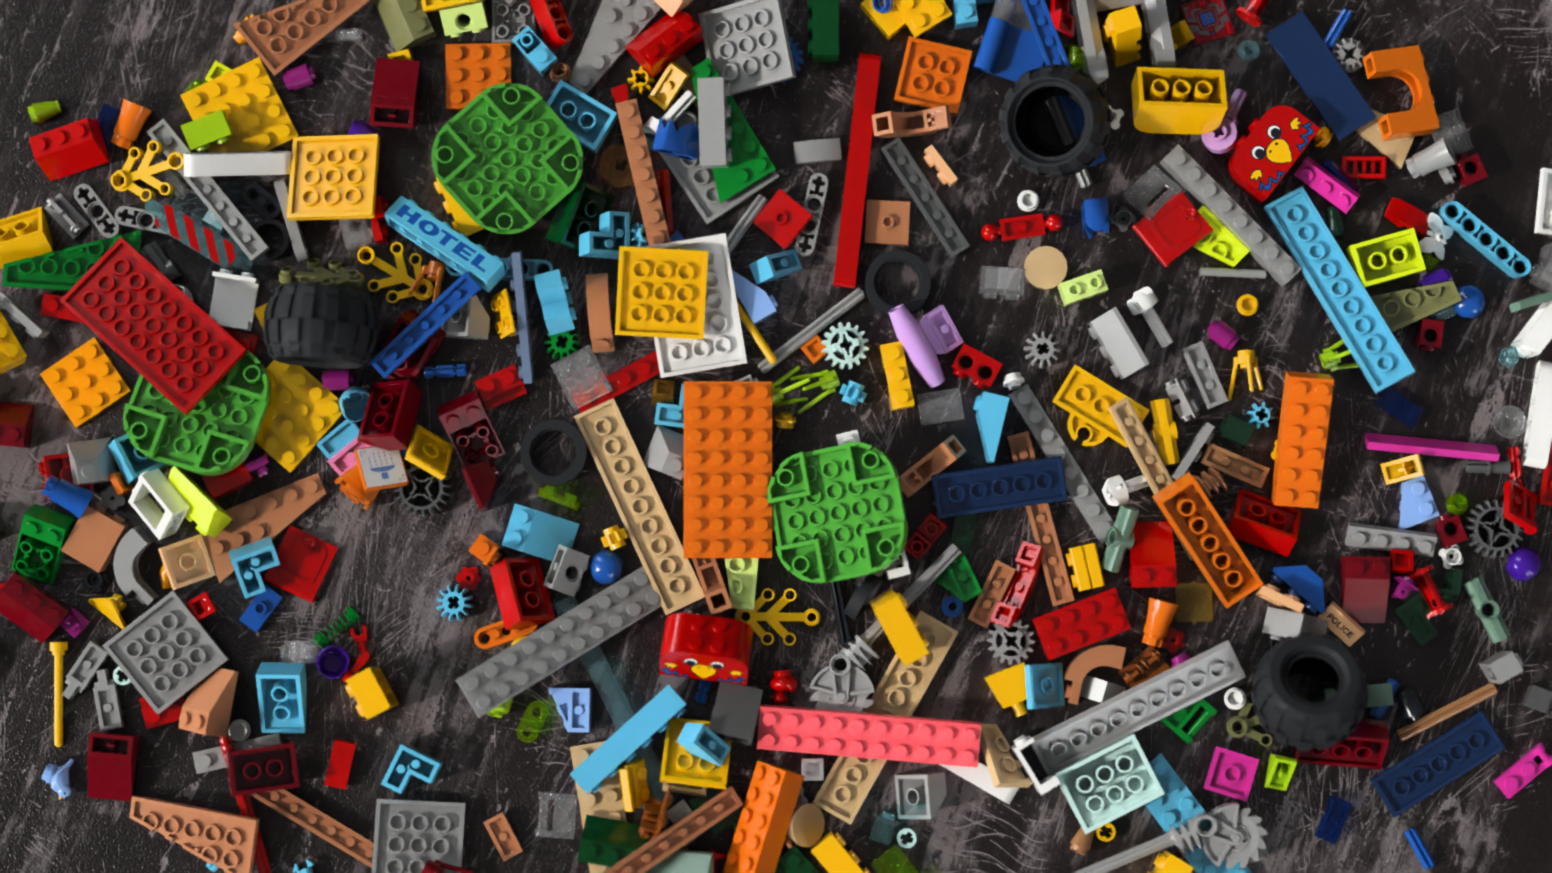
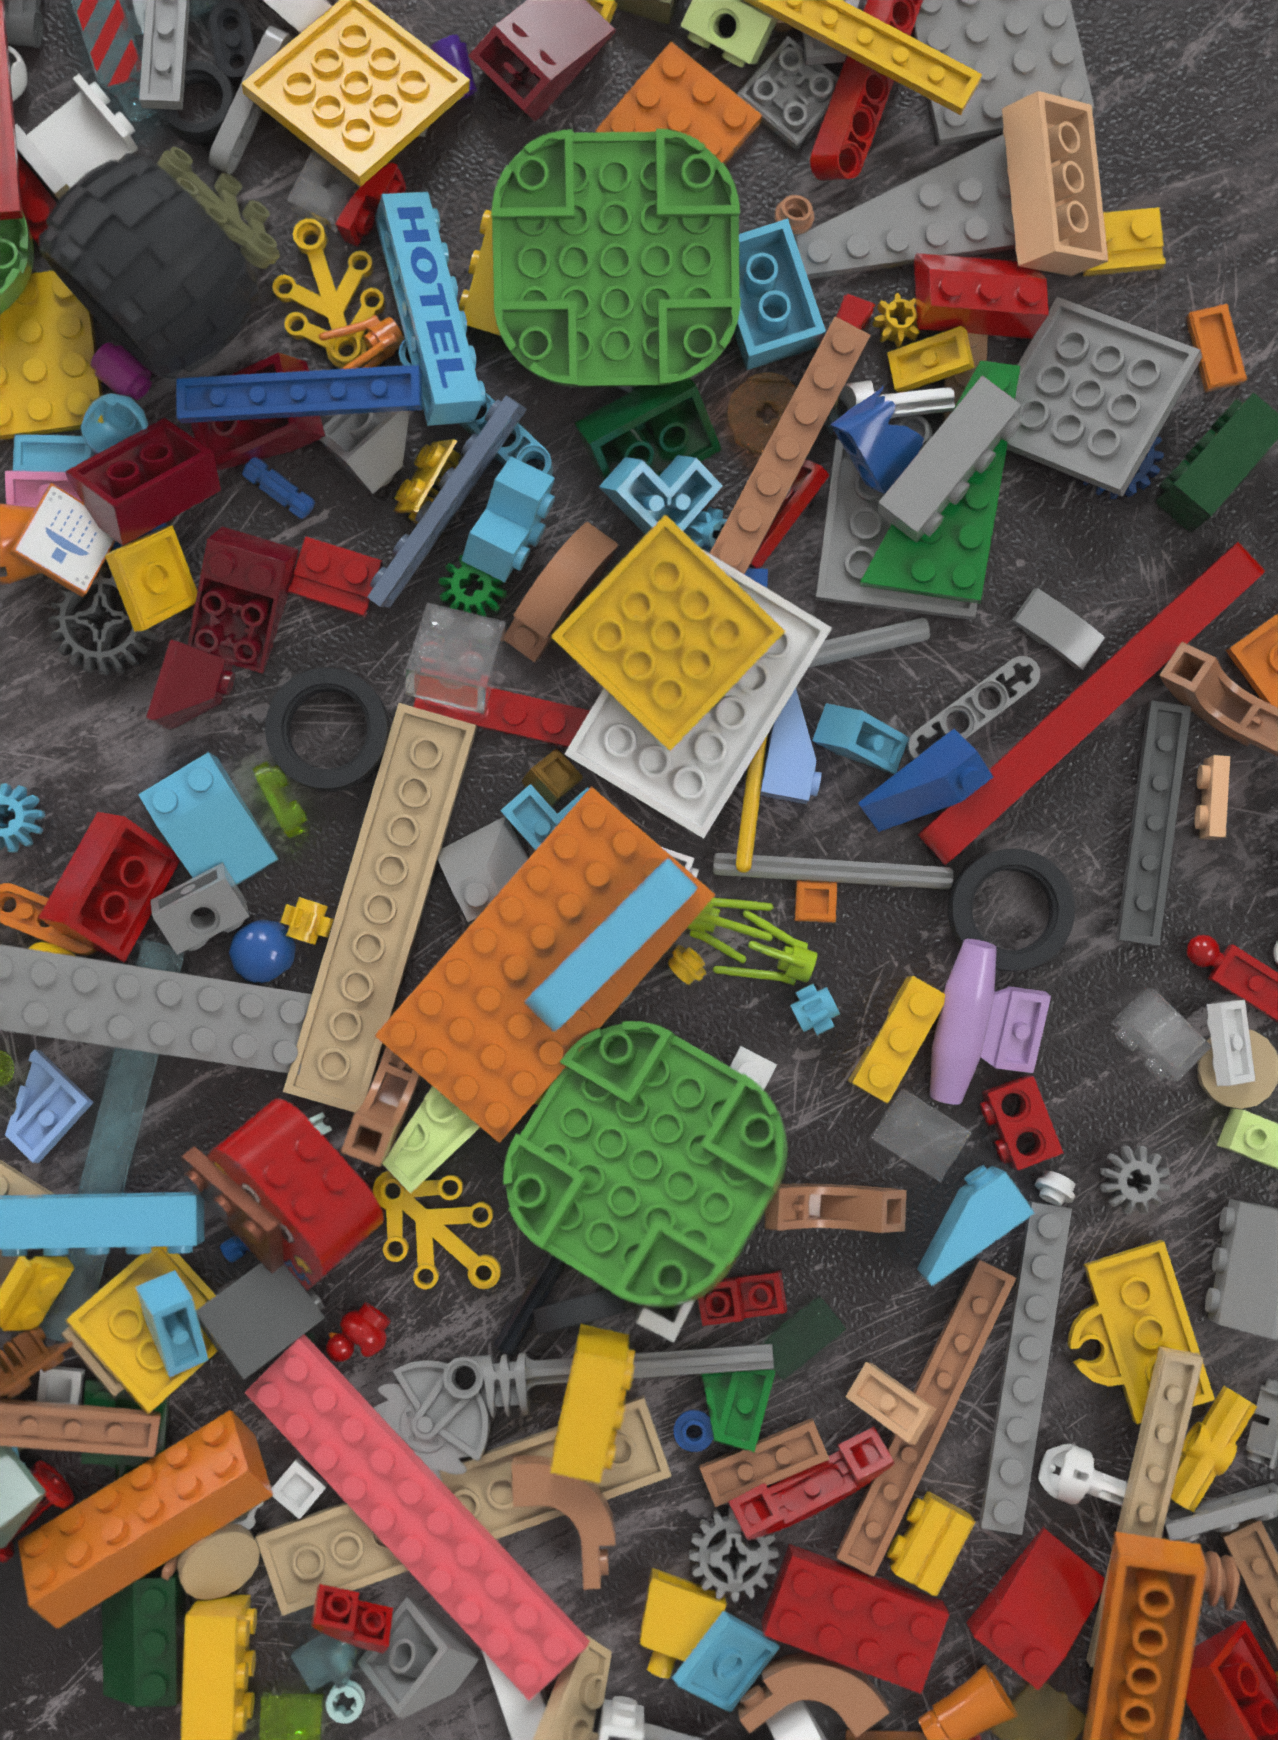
camera: 40 degrees right, 0 degrees up
red plant [456,567,481,591] -> none
orange bracket [469,533,503,566] -> none
medium azure slope [512,26,558,77] -> none
red plate [752,189,813,250] -> none
light aqua gear [821,322,869,370] -> none
nougat plate [864,200,910,246] -> none
dark blue tile [931,456,1068,519] -> none
sand green piece [1101,504,1140,573] -> none
none -> copper wing [182,1146,284,1274]
none -> red slope [312,1584,393,1654]
none -> nougat arch [511,1455,616,1589]
none -> medium azure beam [524,858,698,1032]
none -> light nougat plate [846,1362,936,1445]
none -> blue slope [858,729,993,832]
none -> white plate [1207,1000,1255,1086]

